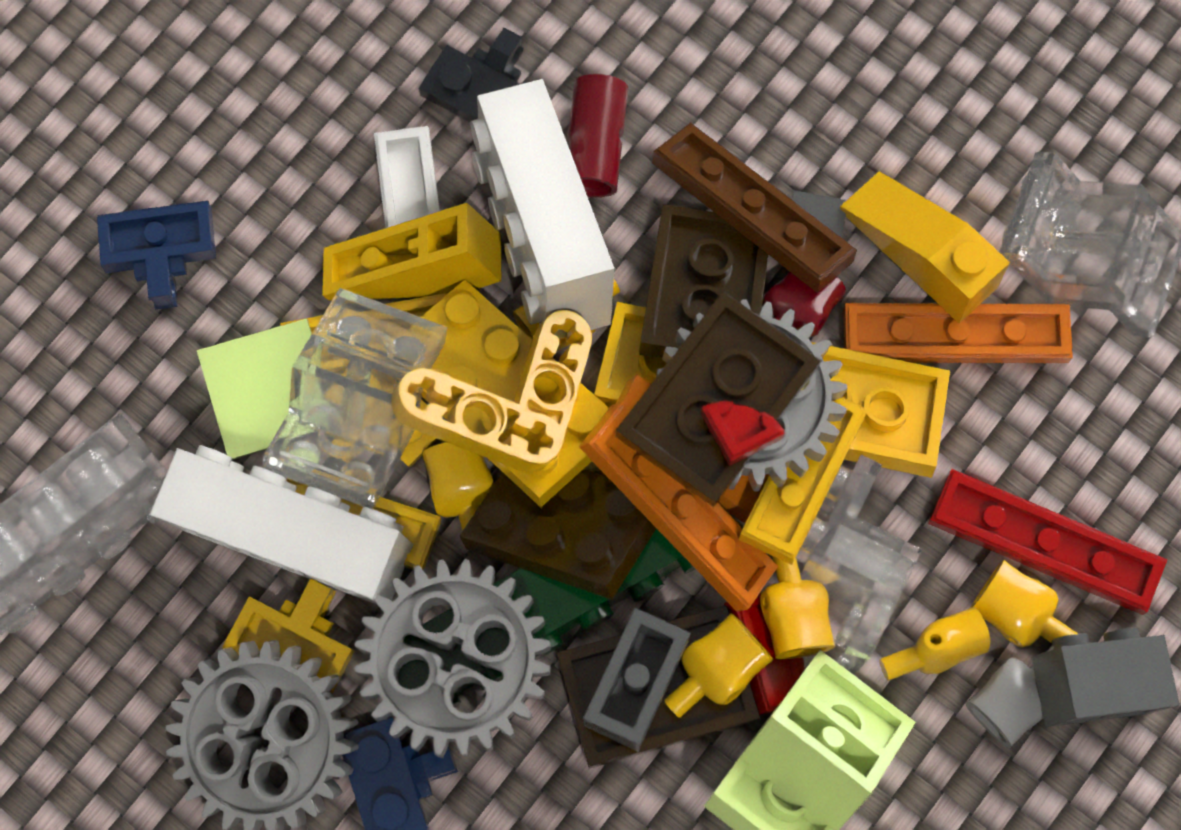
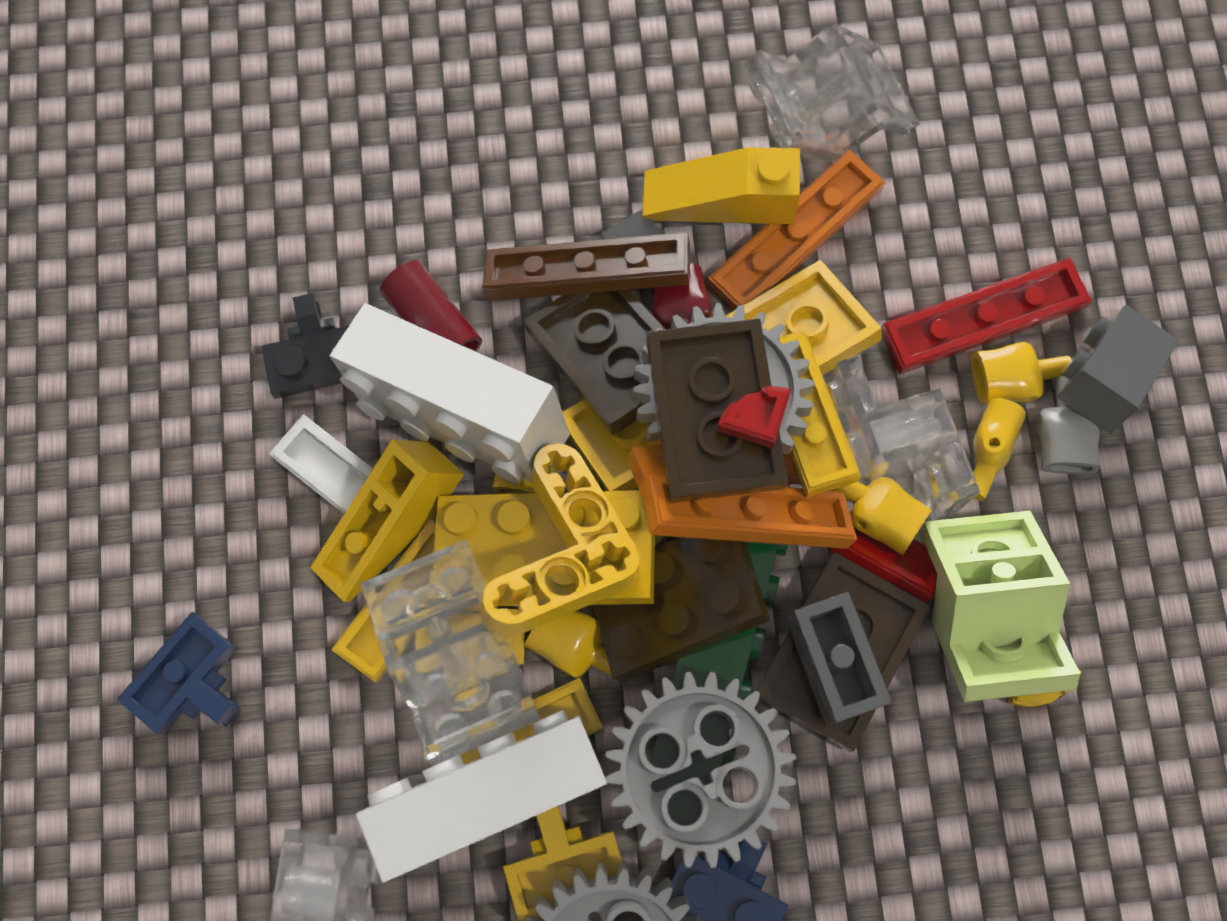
camera: 45 degrees left, 0 degrees up
yellowish green tile [197,318,340,460] -> none
yellow piece [664,613,773,718] -> none

